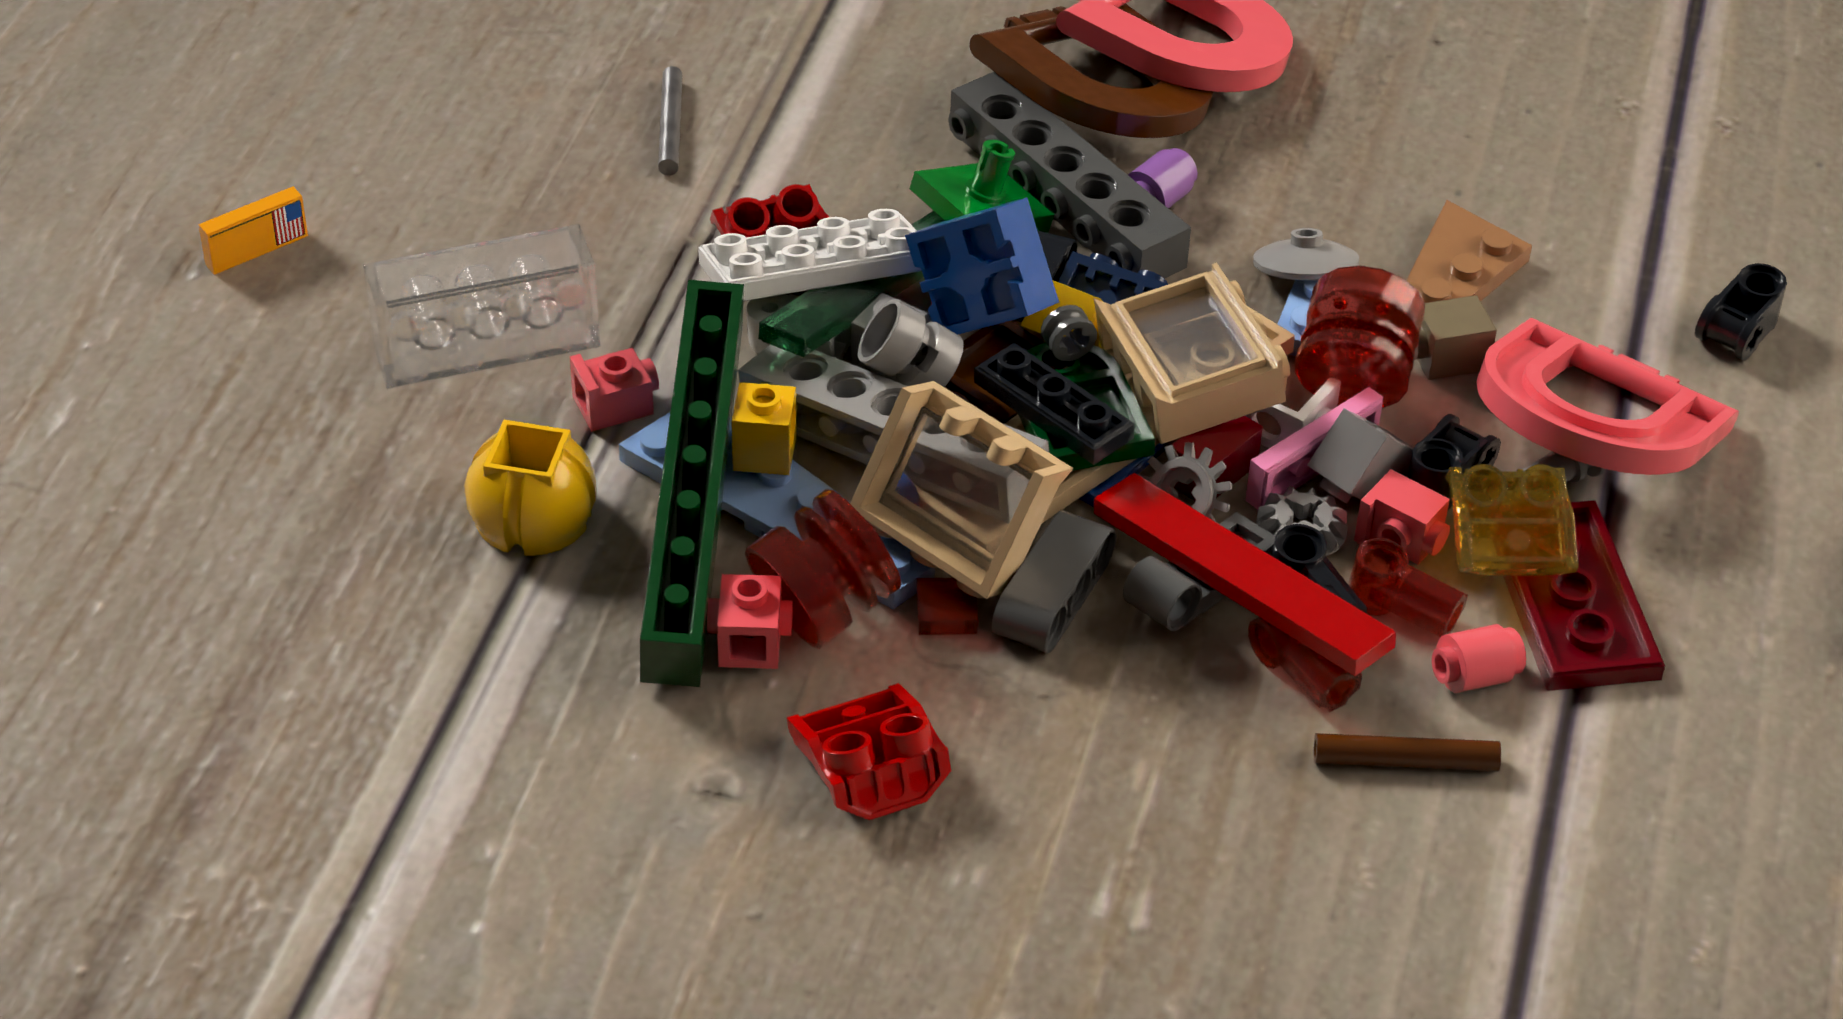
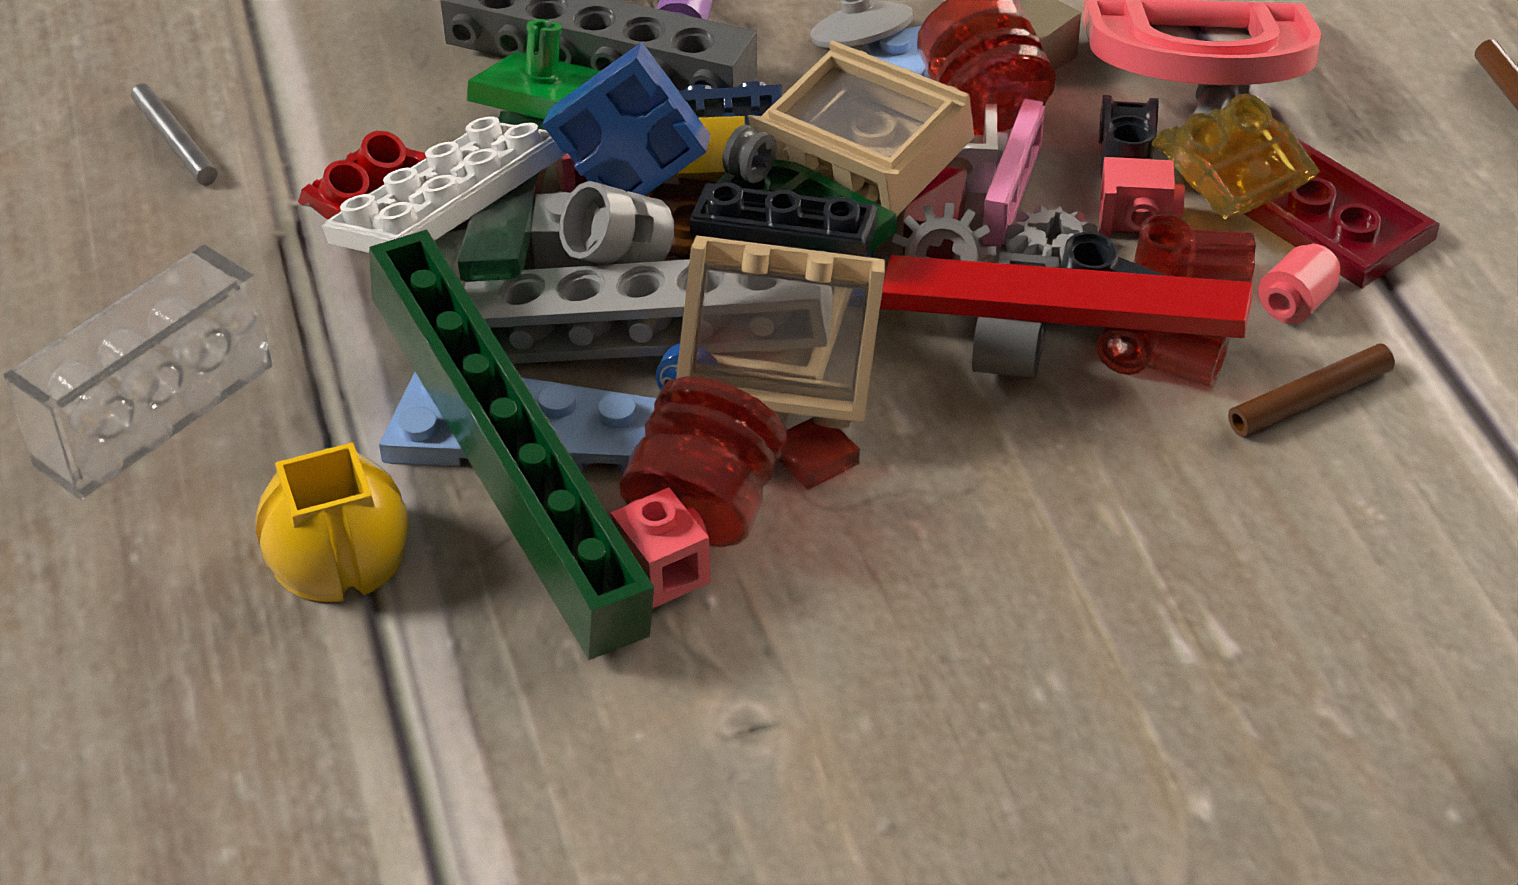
camera: 30 degrees left, 0 degrees up
coral brick [570,347,659,432] -> none
yellow brick [731,382,797,475] -> none
red slope [786,683,952,821] -> none
dark grey beam [992,510,1117,654] -> none
light grey slope [1307,408,1414,503] -> none

